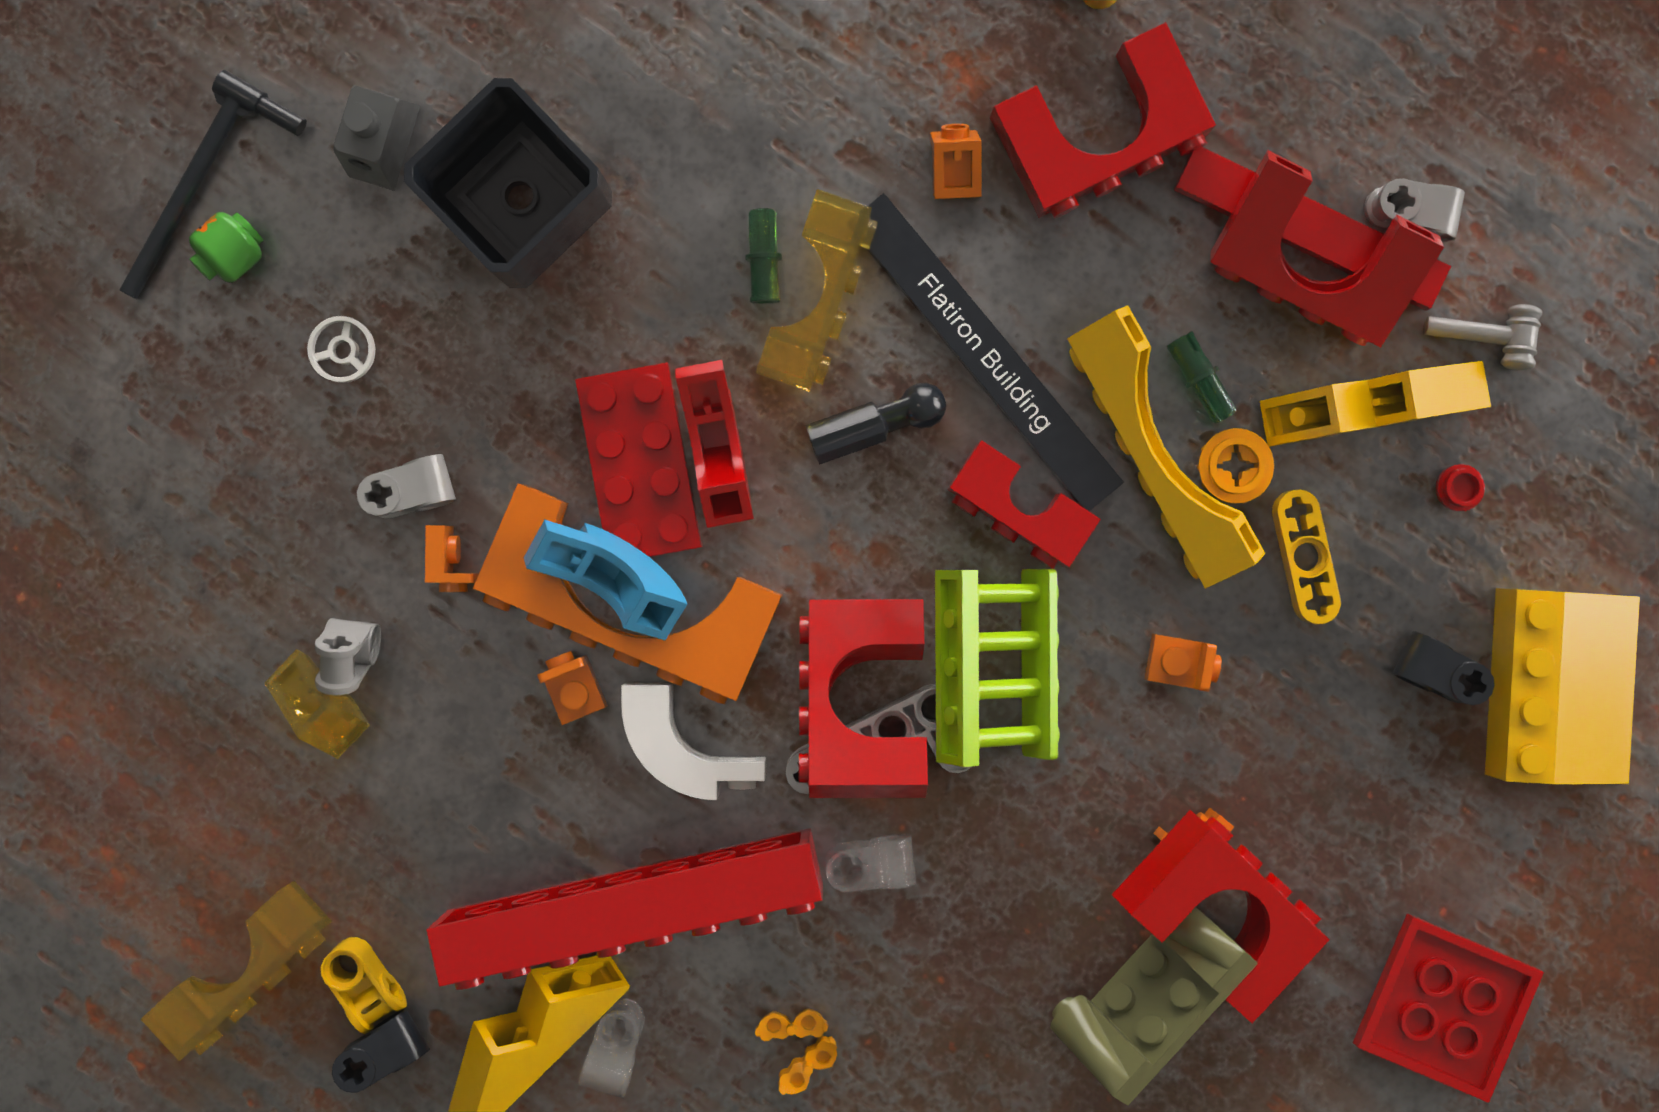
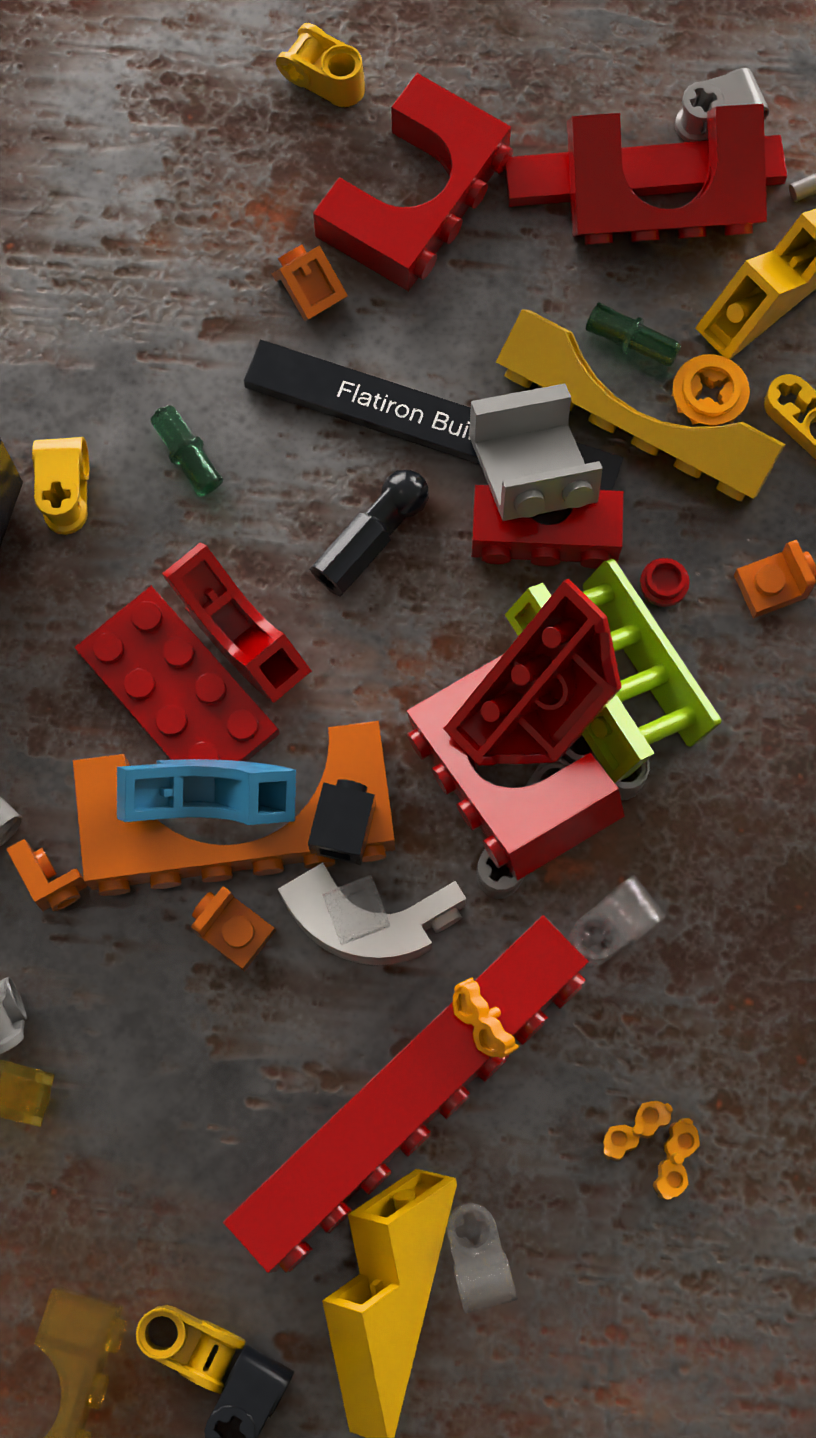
camera: 30 degrees left, 15 degrees down
clear yellow arch [755,189,878,392] -> none
none -> yellow piece [32,437,90,535]
none -> black brick [308,779,376,865]
none -> clear tile [322,875,390,945]
none -> red wedge [443,579,622,766]
none -> light orange piece [453,977,519,1058]
none -> light grey panel [469,383,603,521]
none -> red plate [640,558,690,607]

